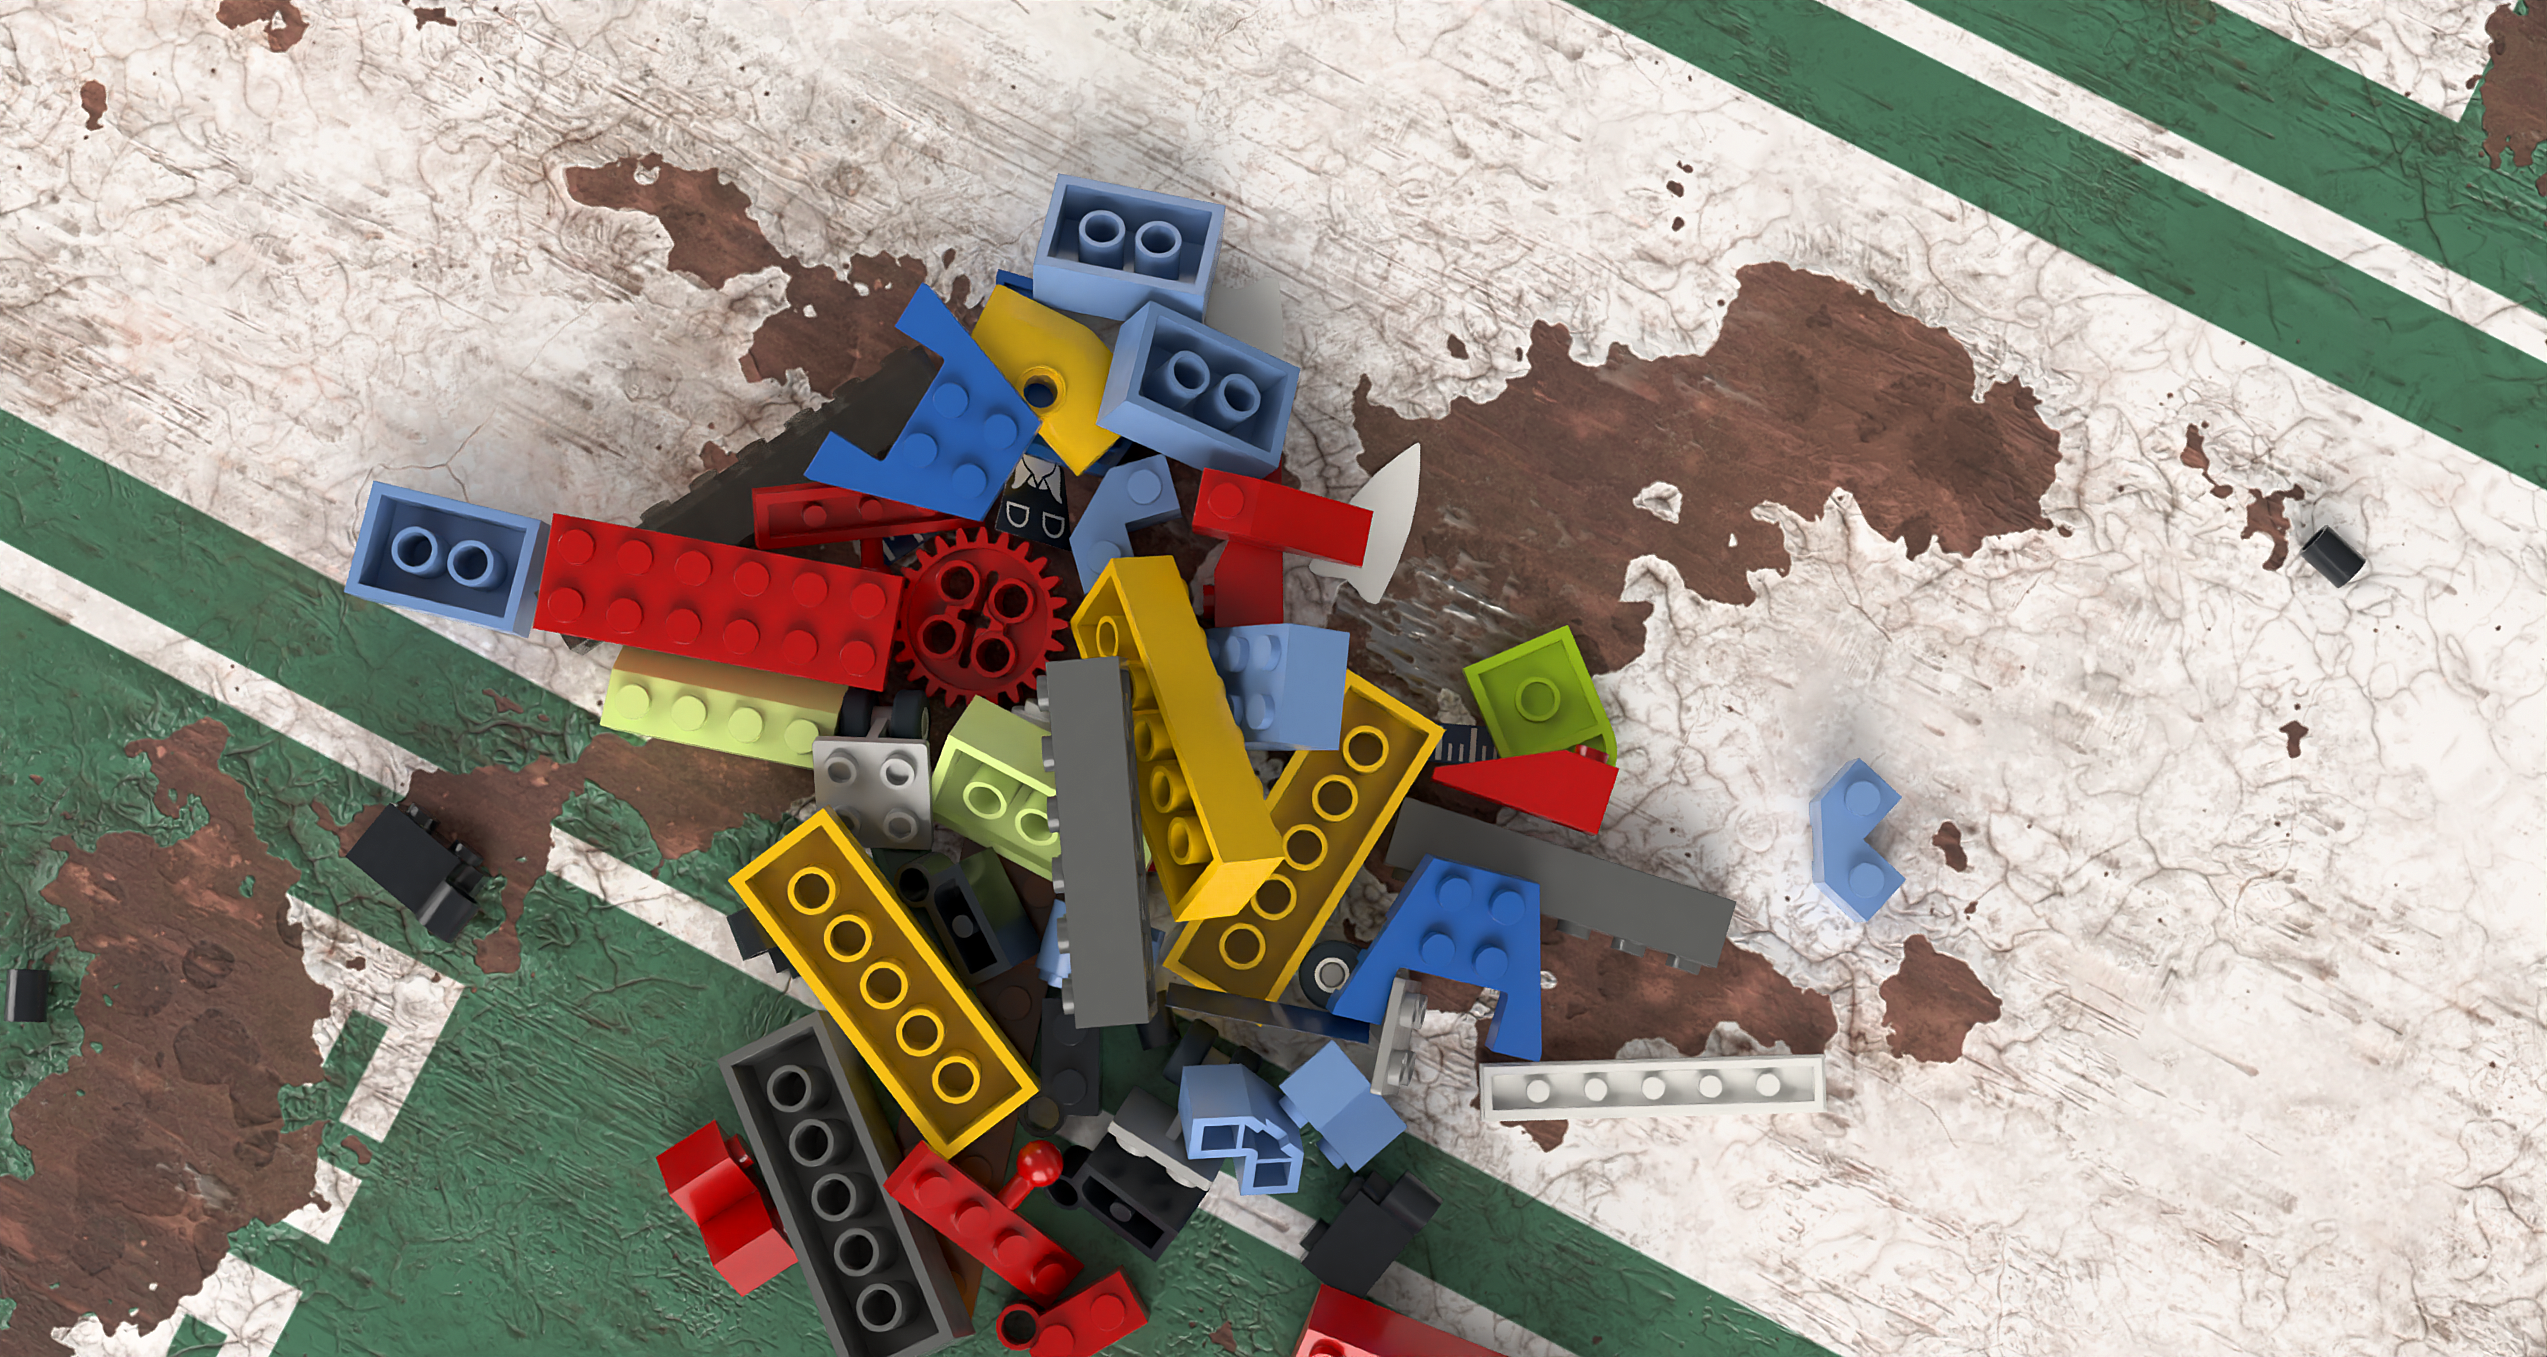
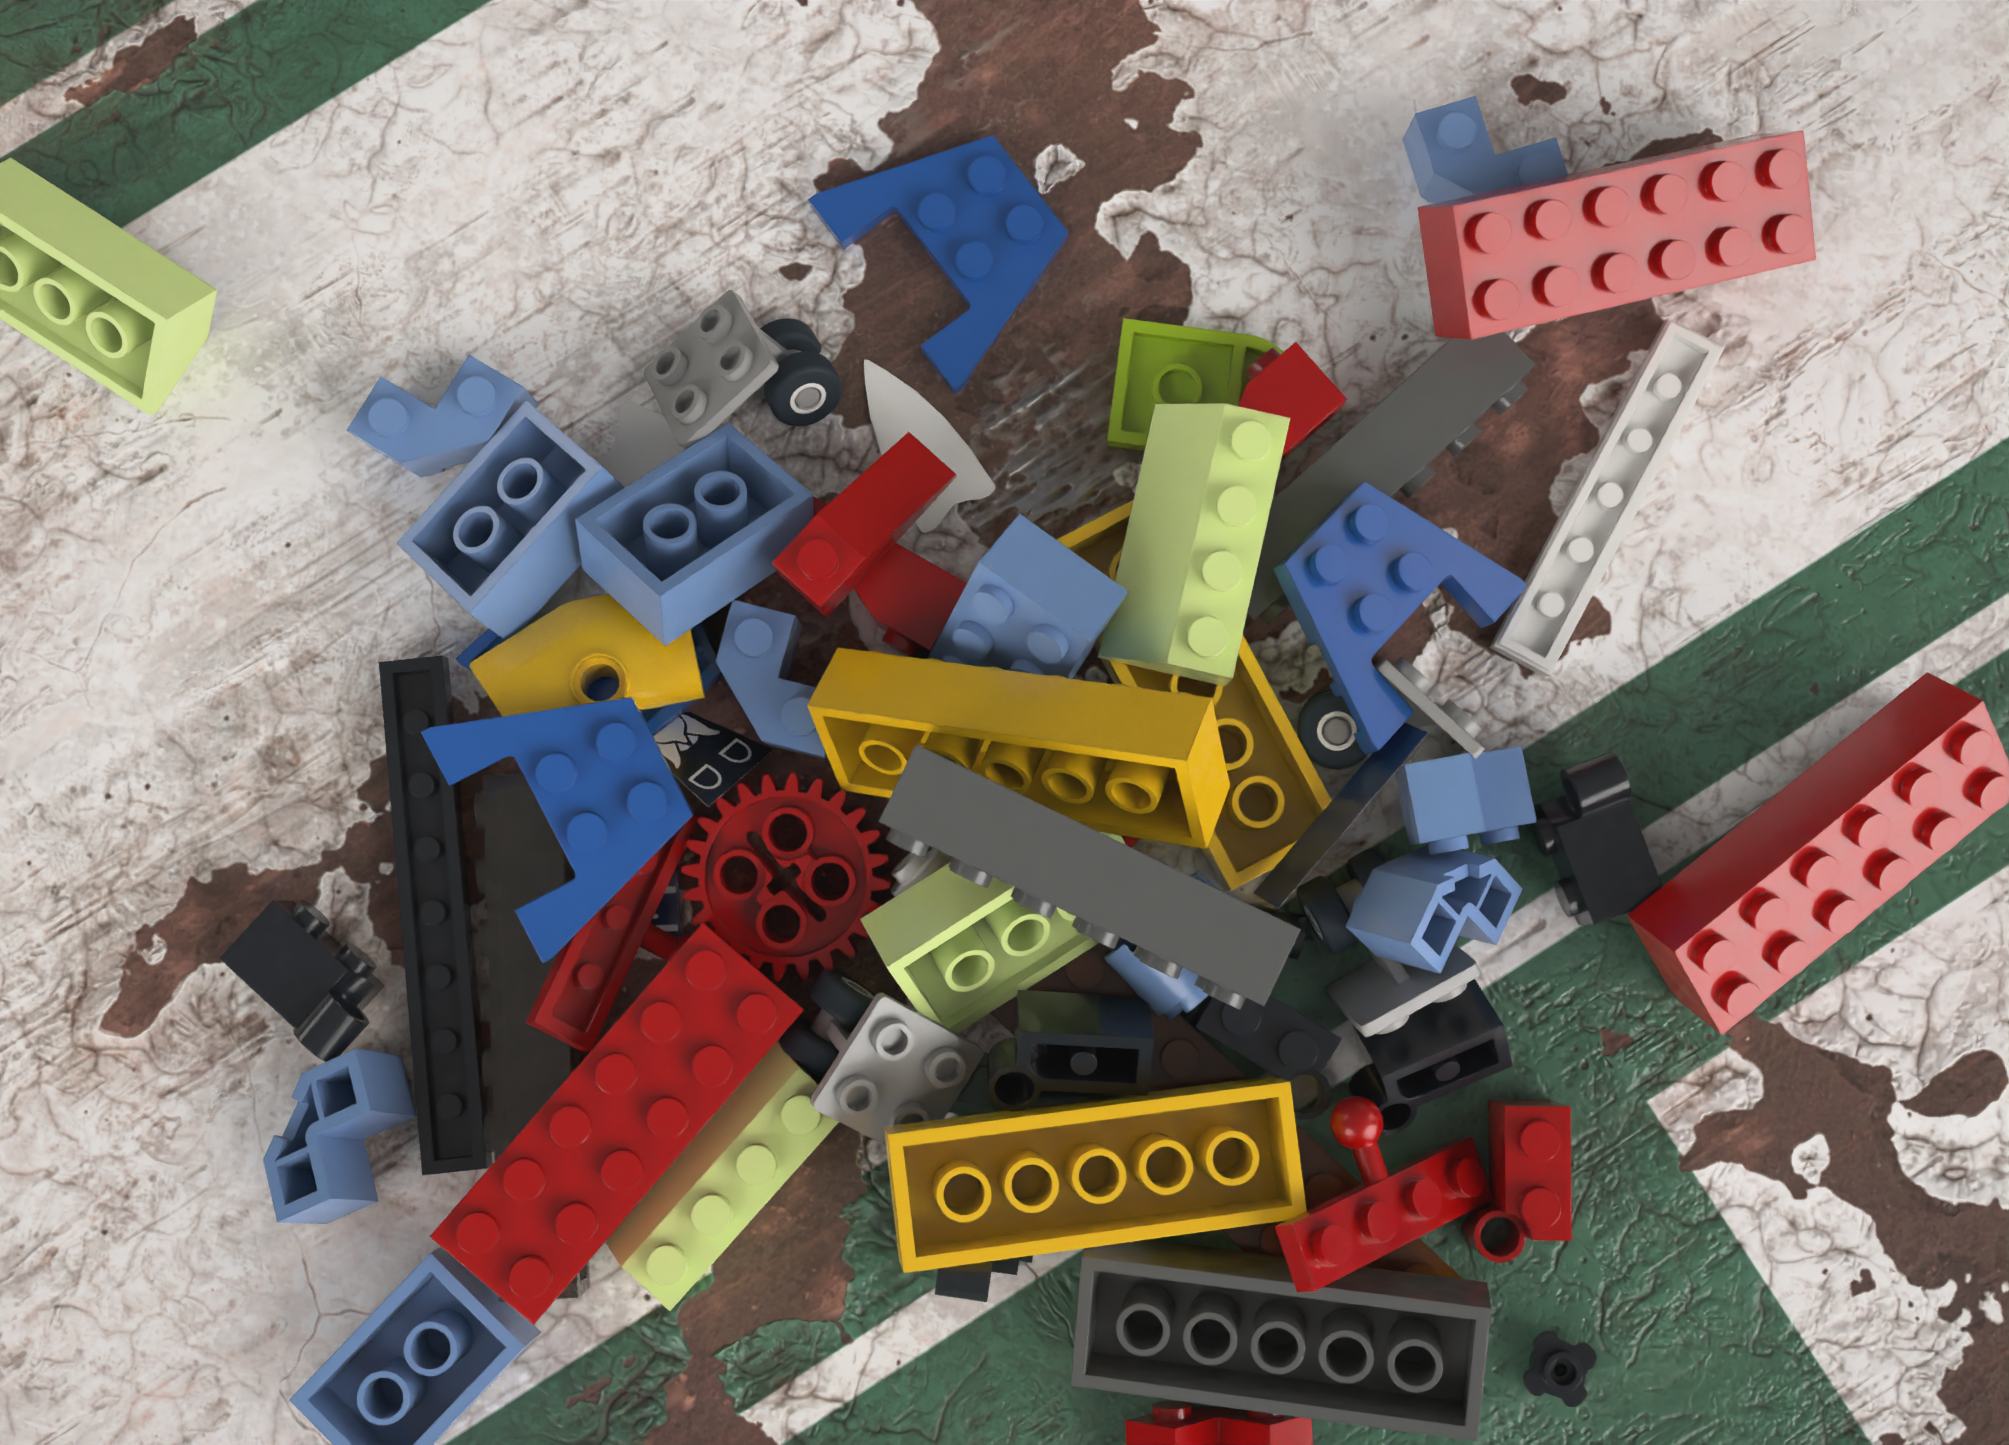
camera: 55 degrees left, 0 degrees up
none -> black hinge [219,899,385,1062]
none -> medium blue brick [263,1049,417,1224]
none -> medium blue brick [347,355,539,477]
none -> black plate [379,655,493,1175]
none -> light grey plate [644,290,842,449]
none -> blue wing [808,135,1068,395]
none -> yellowish green slope [1098,403,1290,686]
none -> brick [1417,130,1816,340]

